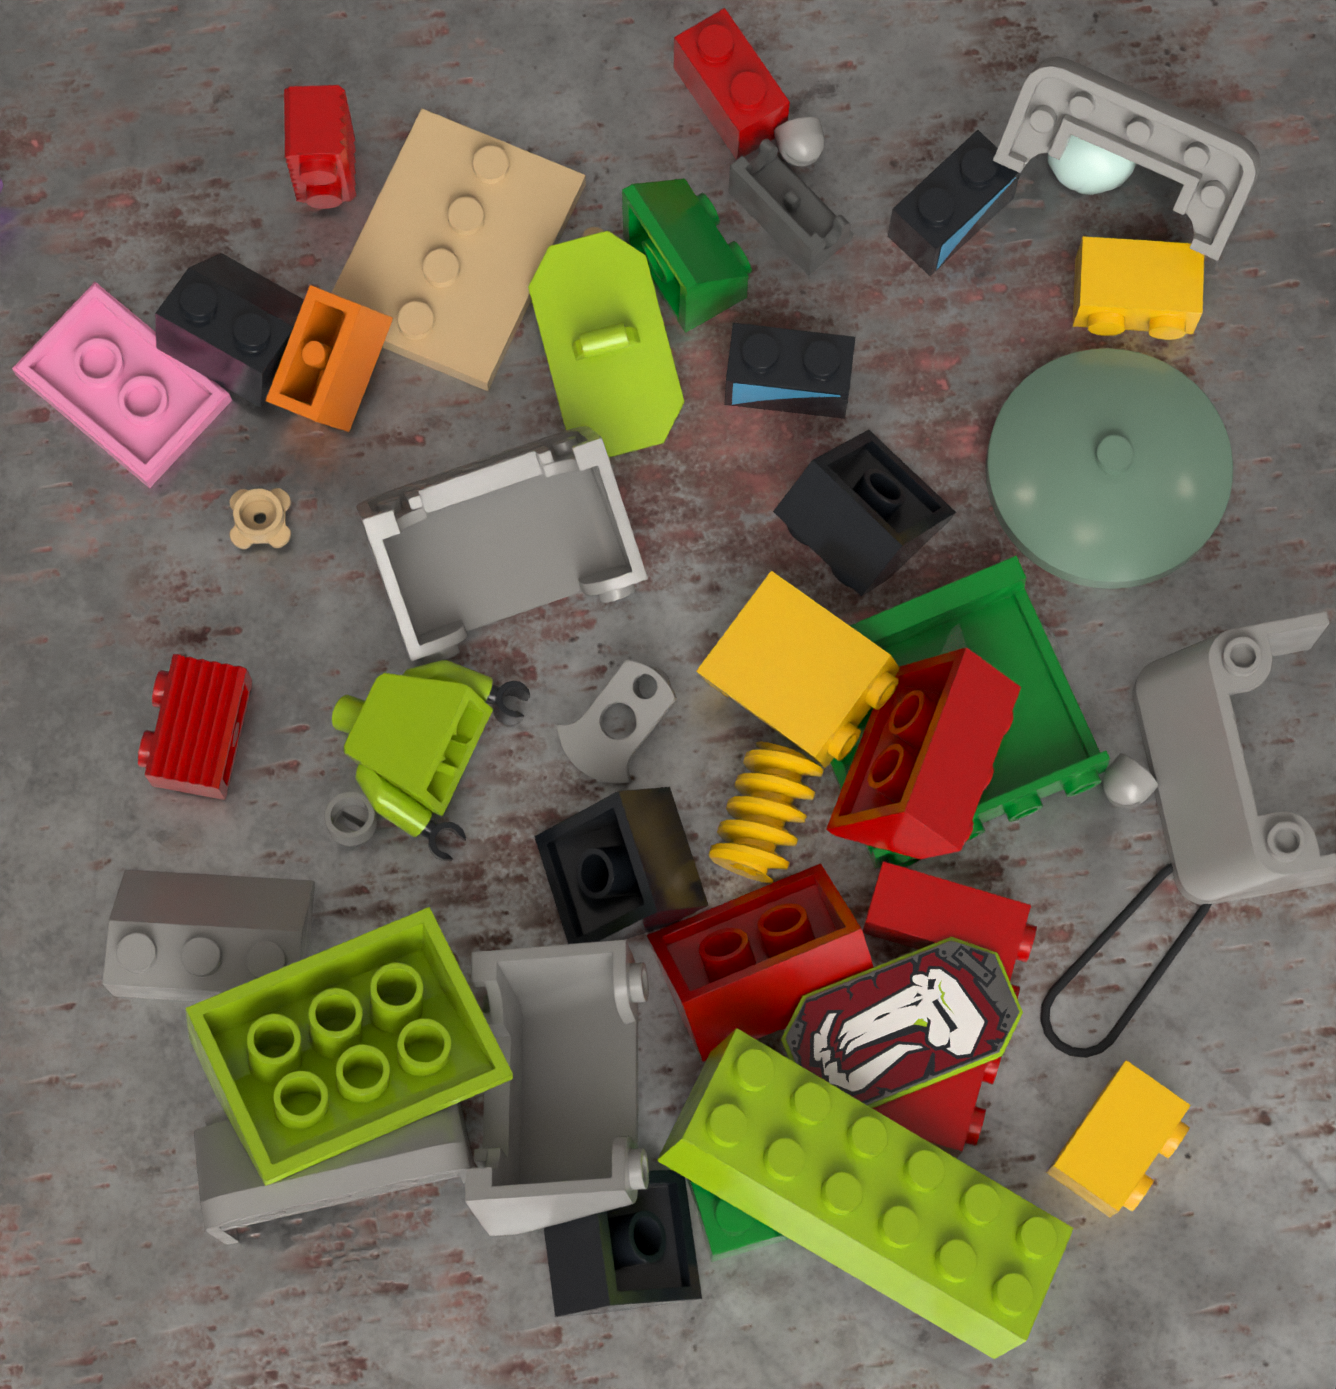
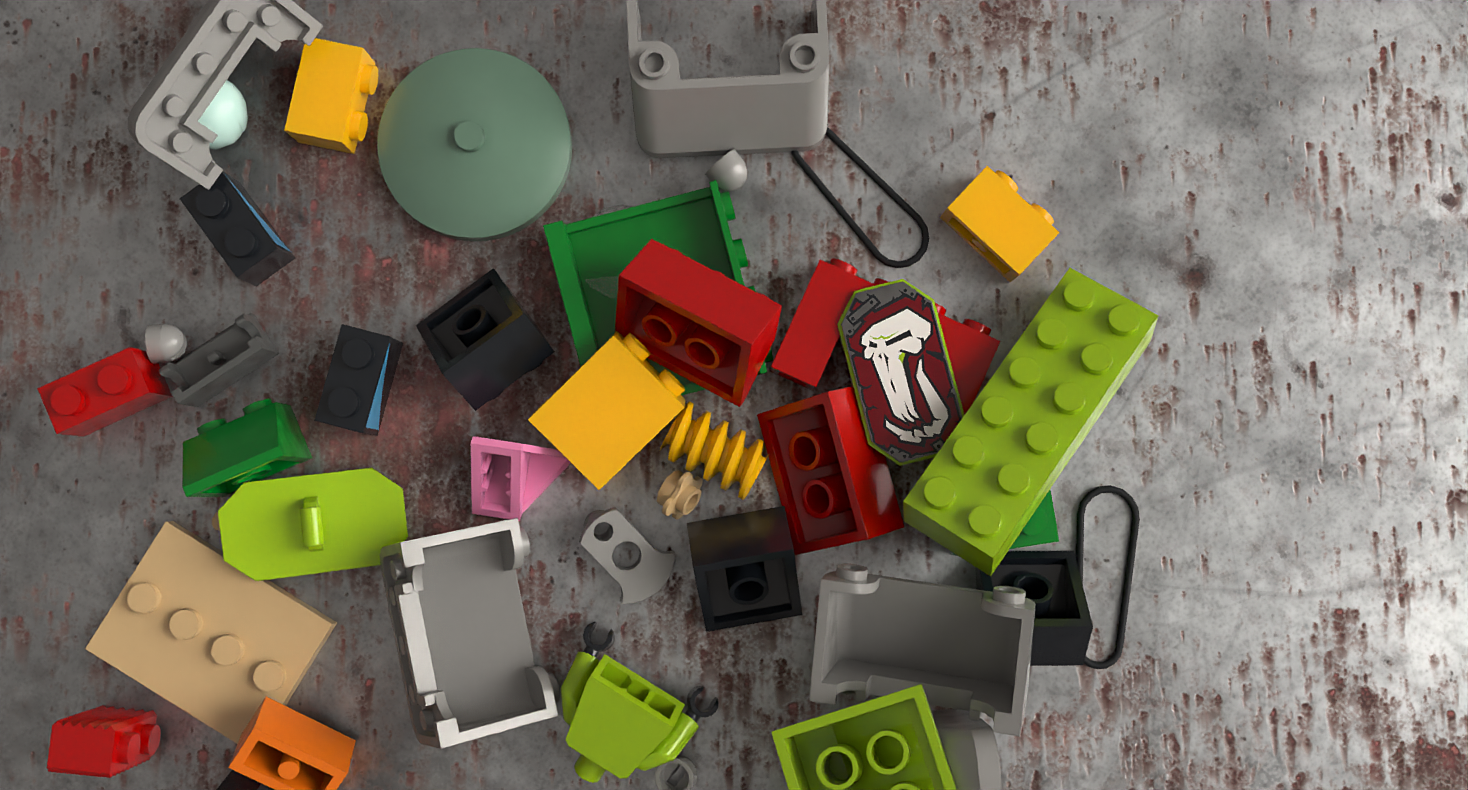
camera: 85 degrees left, 10 degrees up
none -> bright pink slope [470,436,571,521]
none -> tan plate [657,470,703,520]
none -> black piece [1076,485,1140,669]

